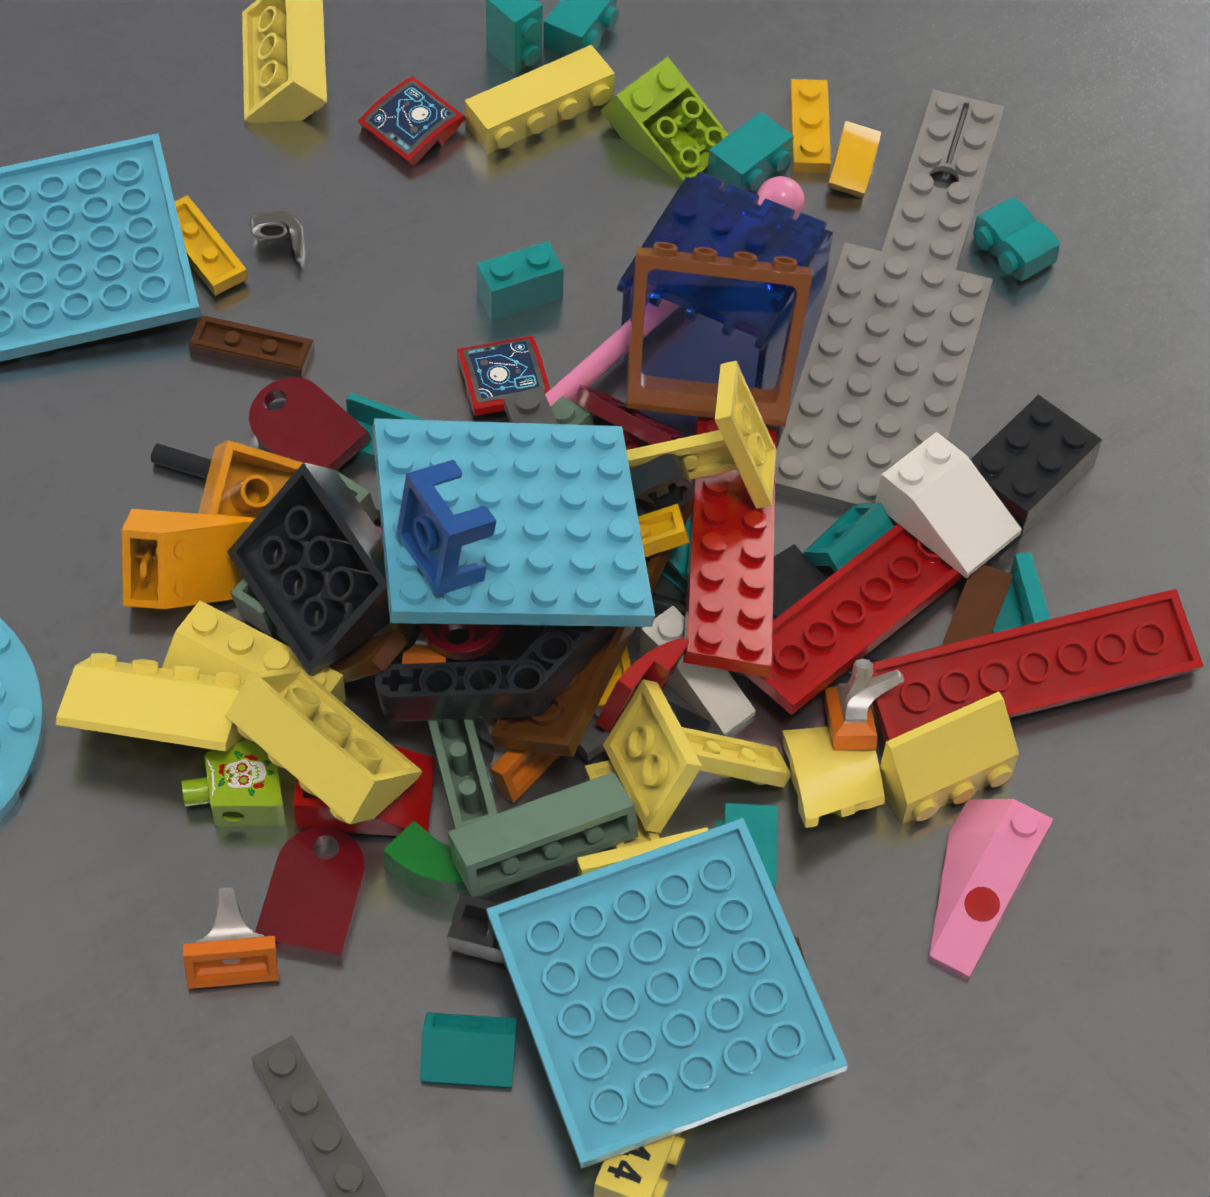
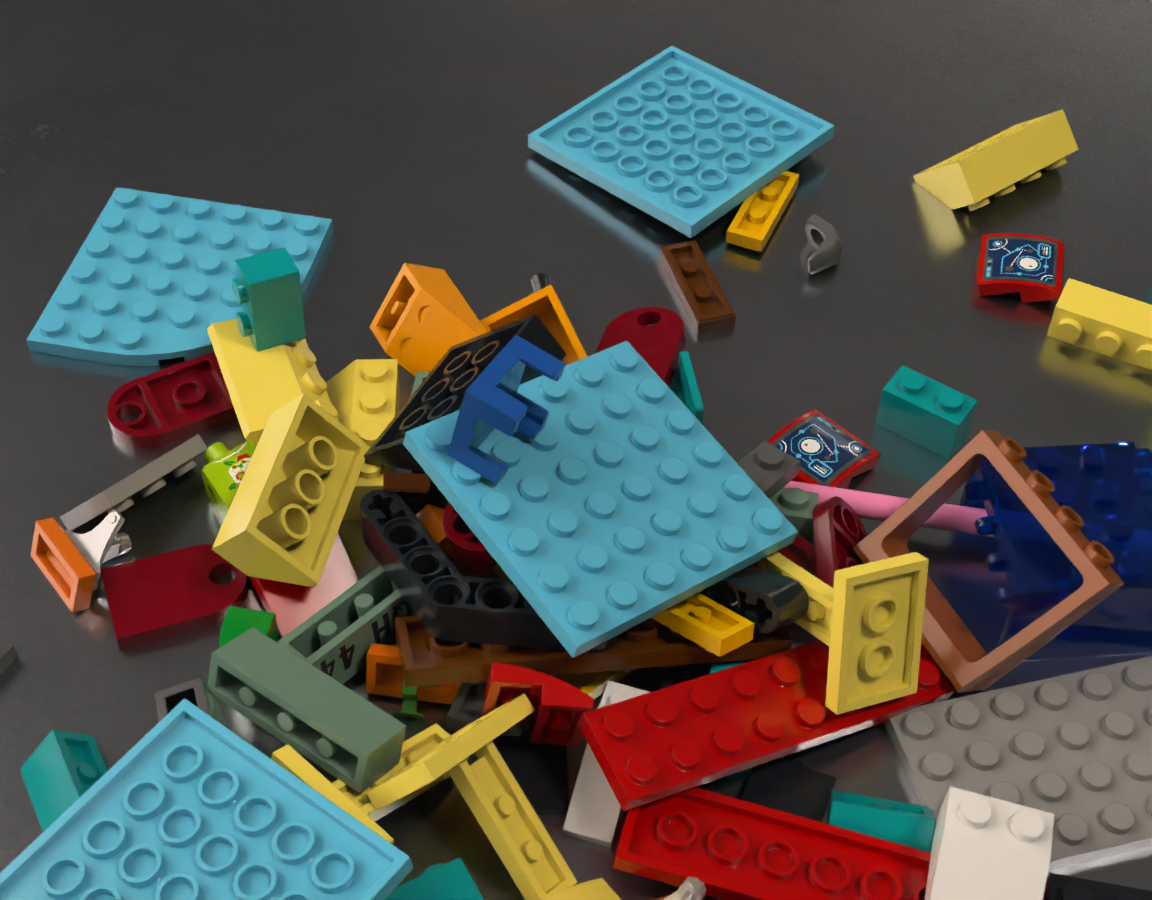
camera: 60 degrees right, 10 degrees down
none -> light grey wing [60,434,208,531]
none -> dark red tile [107,352,237,448]
none -> teal brick [232,247,306,352]
none -> bright green piece [392,680,425,719]

